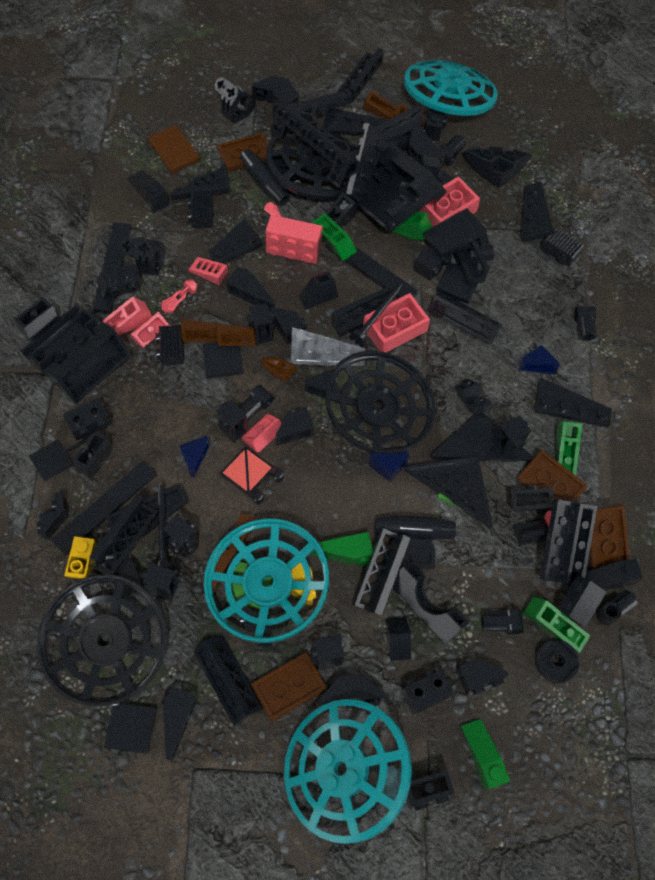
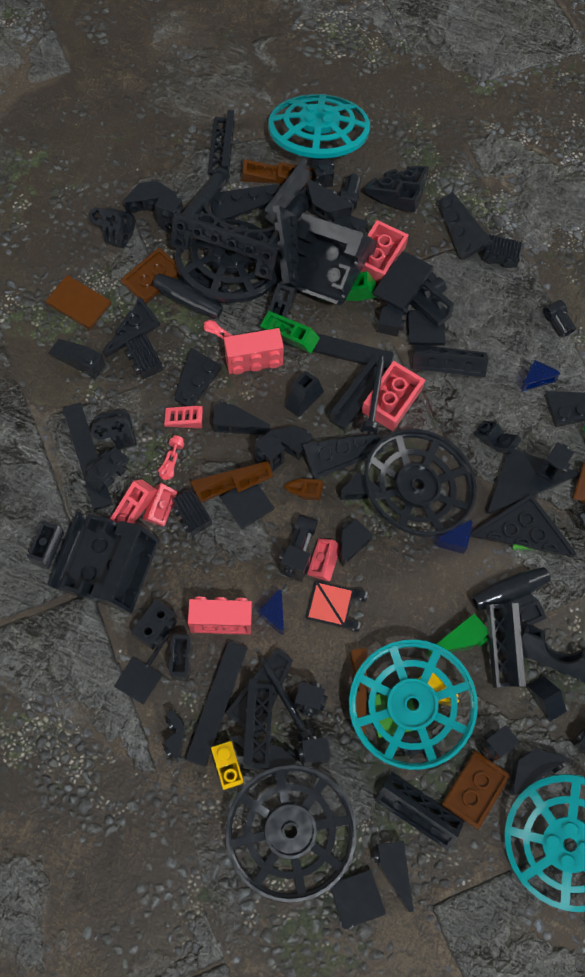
camera: 25 degrees left, 5 degrees up
none -> coral brick [188,597,252,635]

